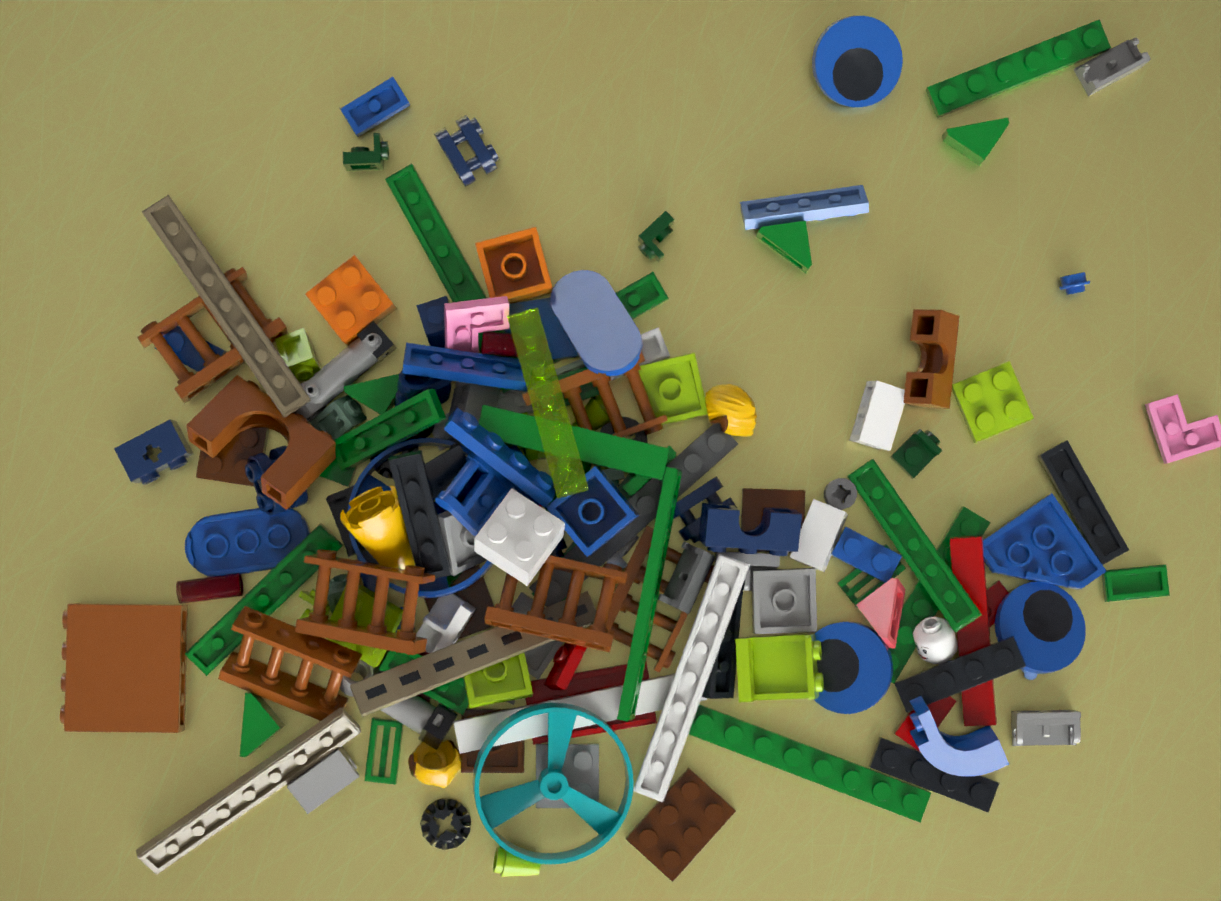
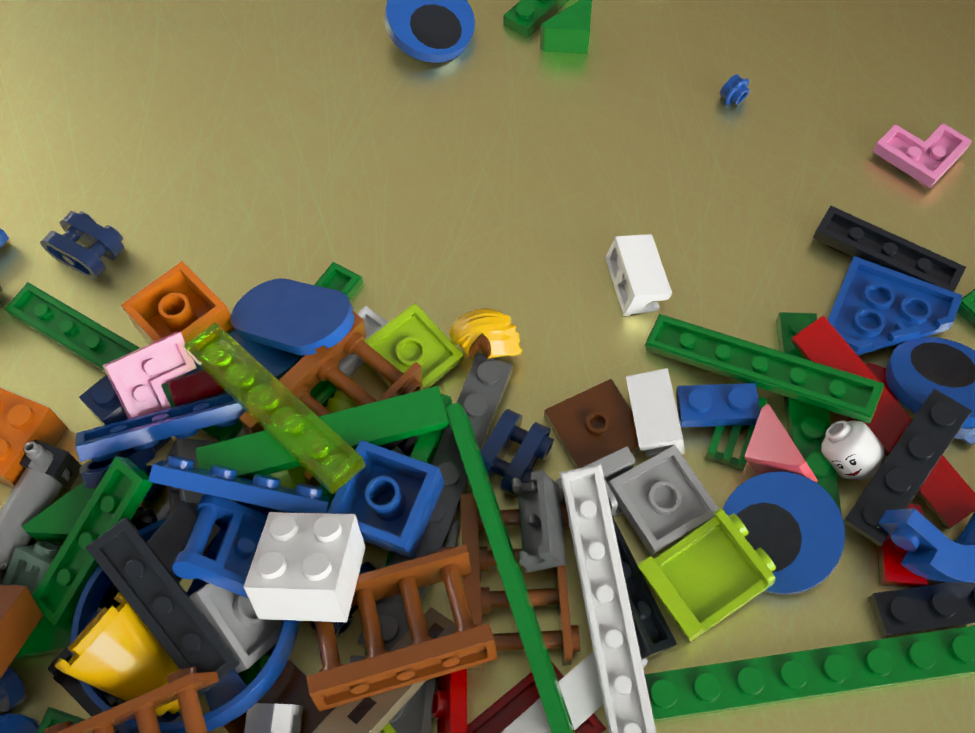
camera: 30 degrees left, 25 degrees down
dark green bracket [638,211,675,262] -> none
dark blue arch [699,503,802,556] -> none
medium blue plate [740,185,869,230] -> none
green slope [756,221,812,274] -> none
flat silver wheel [824,478,857,510] -> none
dark green bracket [890,429,942,479] -> none
dark orange arch [903,309,960,409] -> none
lime plate [952,361,1034,443] -> none

